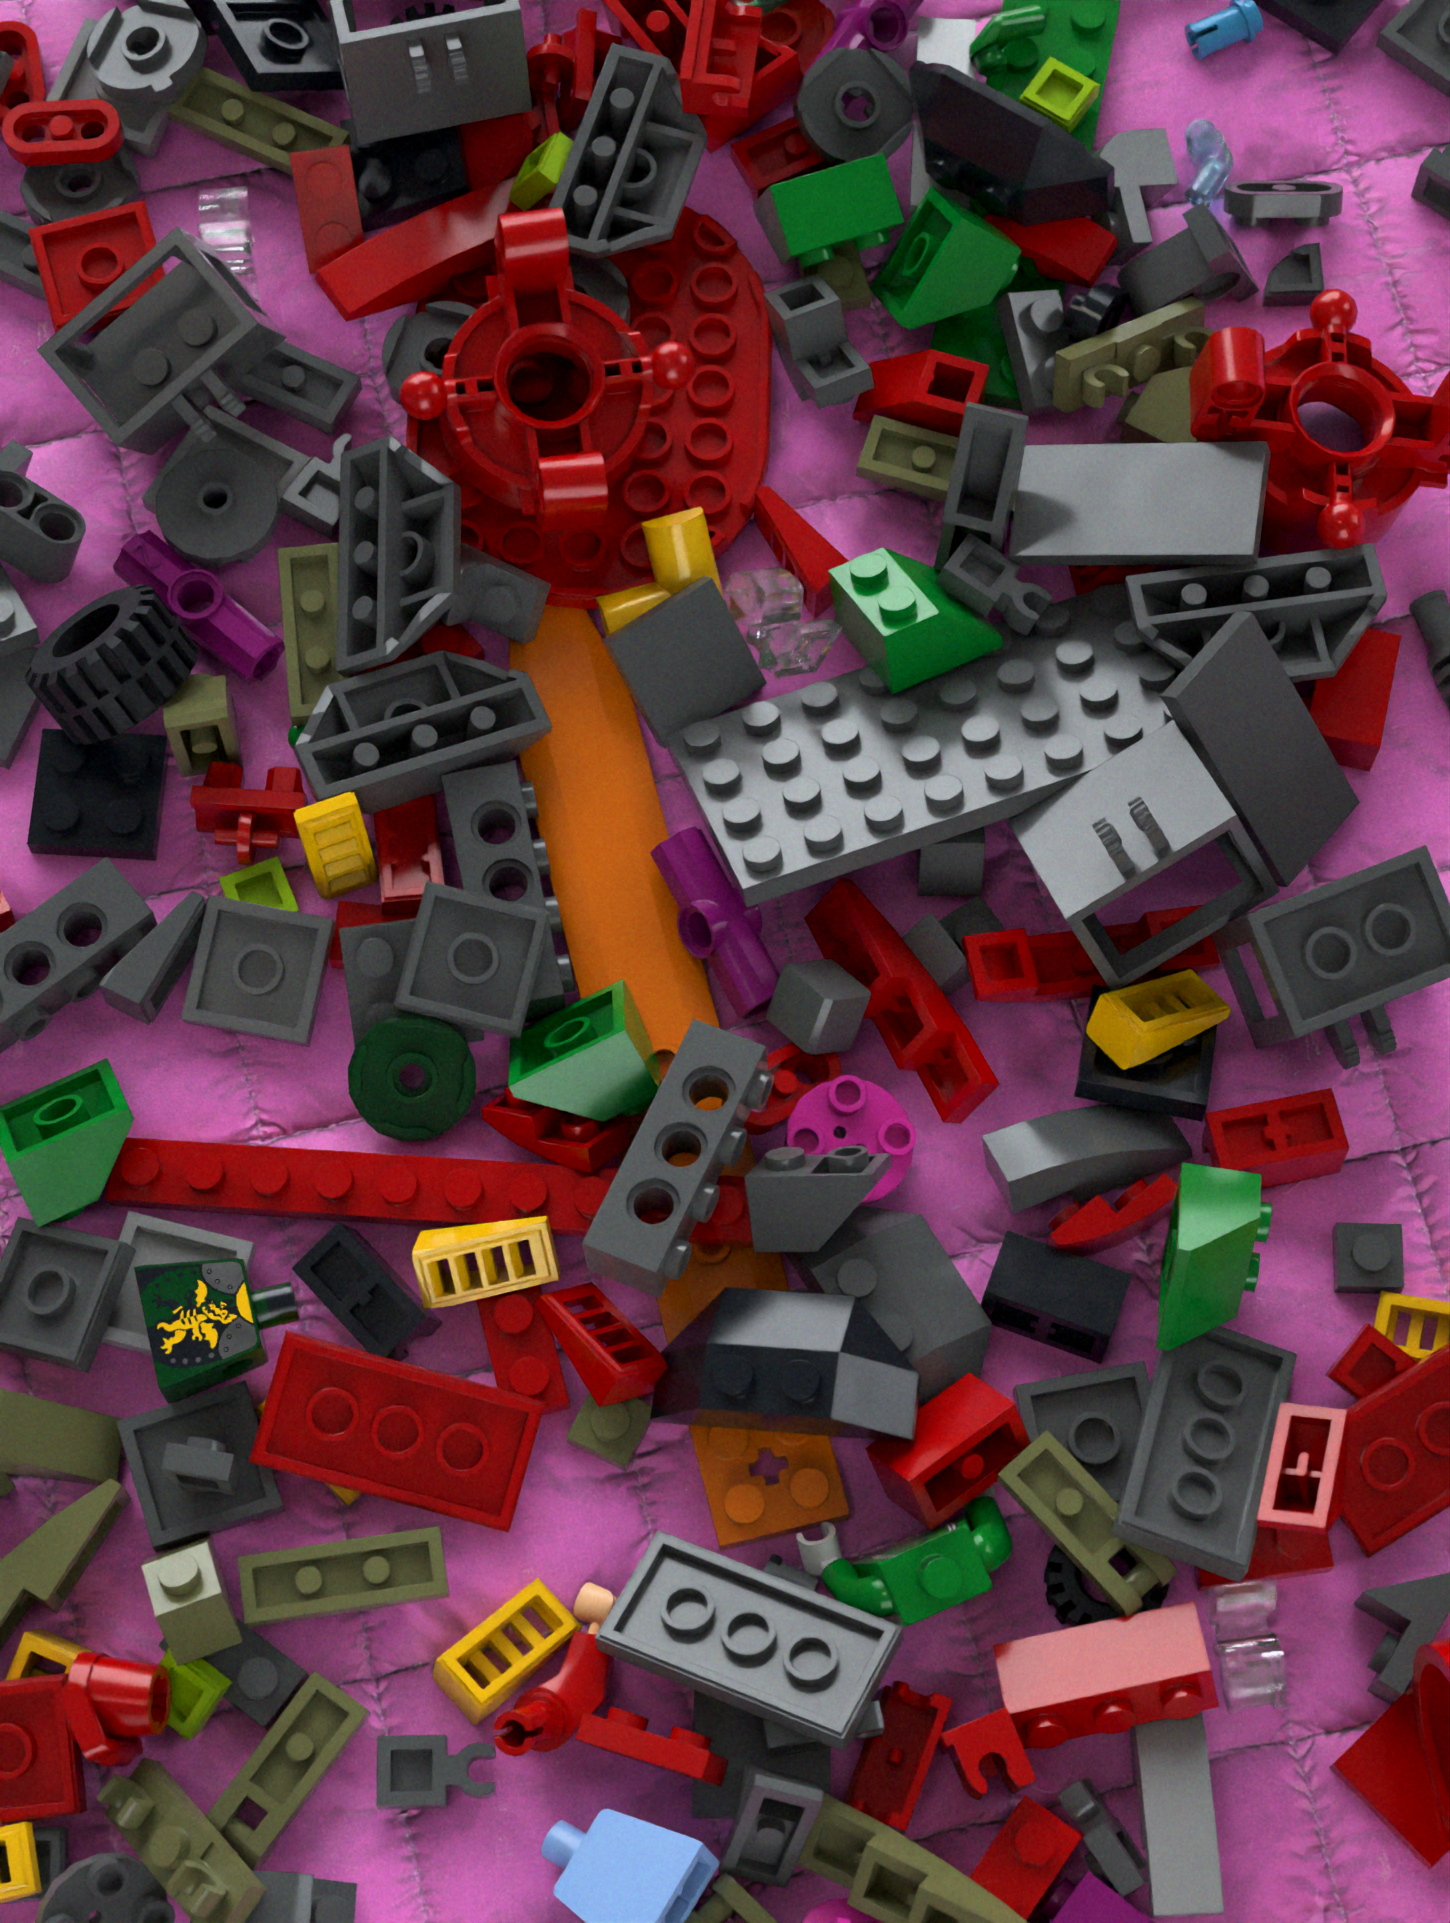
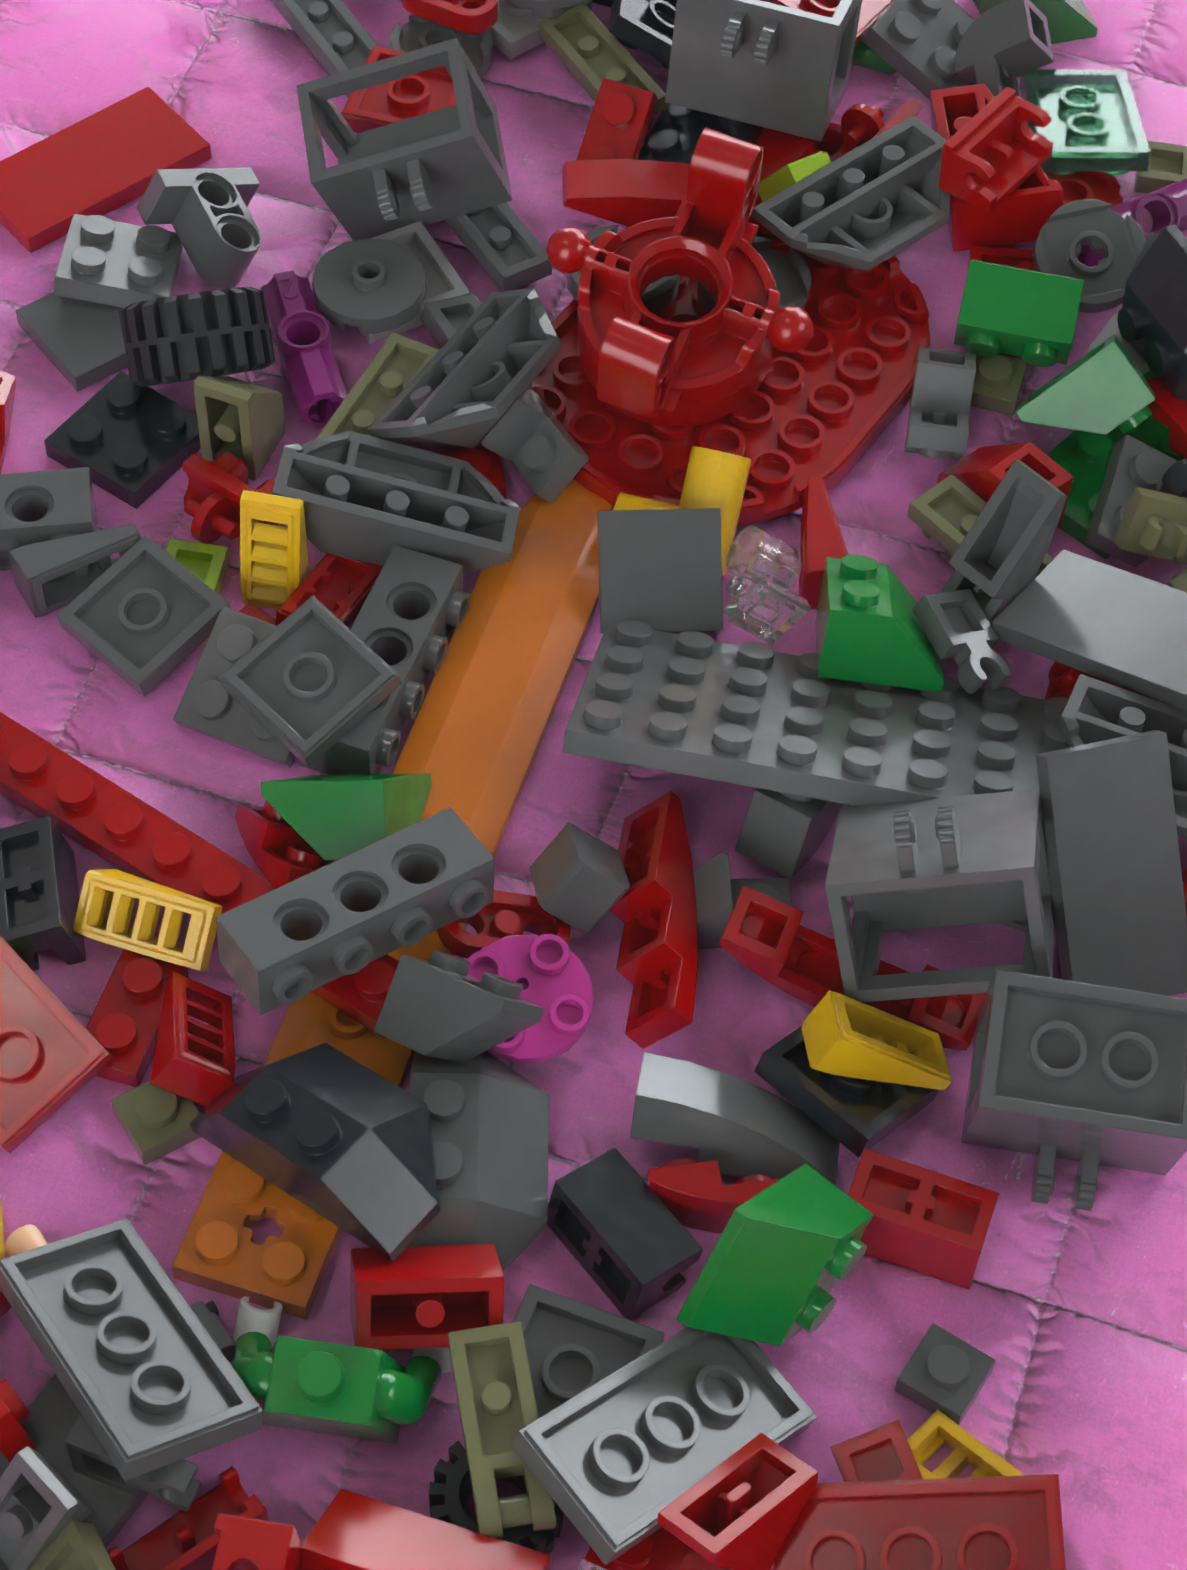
camera: 30 degrees right, 15 degrees down
clear leg [197,186,260,301] -> none
dark green plate [348,1012,476,1142] -> none
magenta piece [650,826,780,1020] -> none

